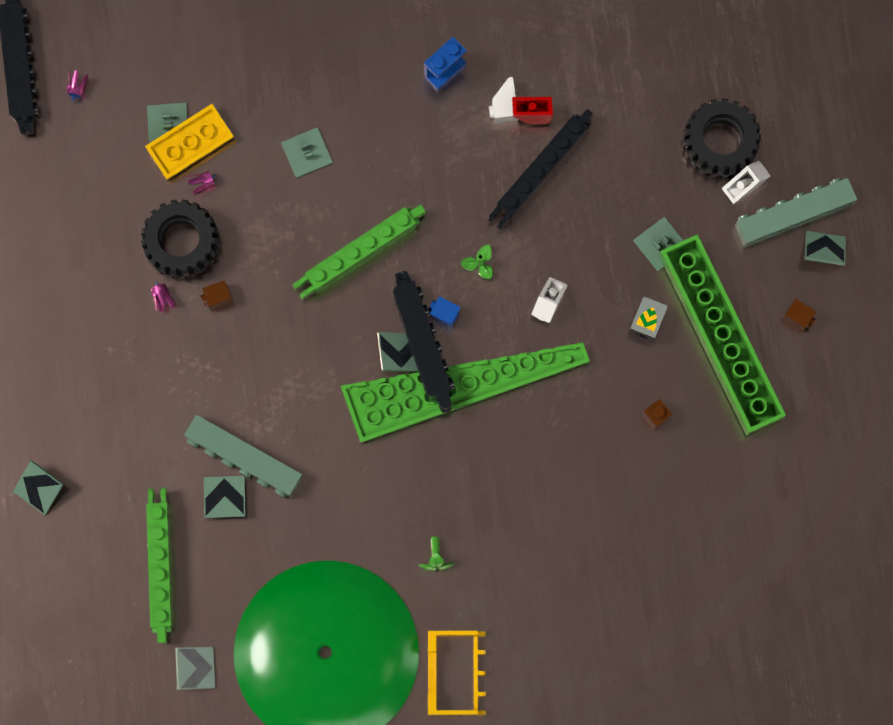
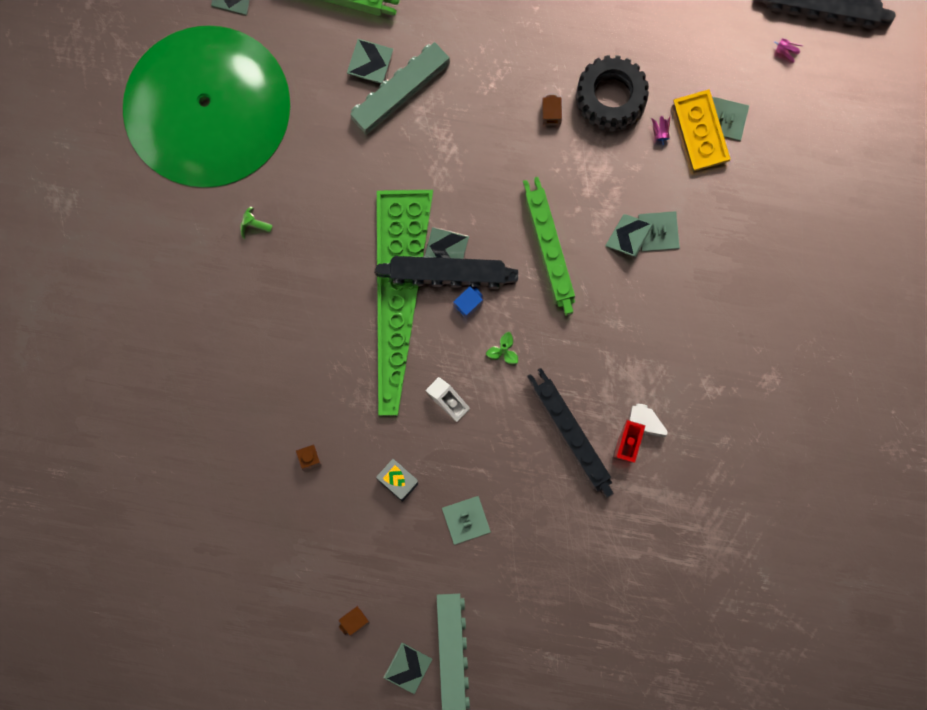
camera: 110 degrees right, 0 degrees up
flat silver piece [151,281,175,312] -> none
blue panel [424,37,467,91] -> none
yellow hinge [428,631,486,715] -> none
bright green brick [659,234,786,436] -> none
black tyre [683,98,761,179] -> none
white slope [722,161,771,204] -> none
none -> sand green piece [605,214,654,257]

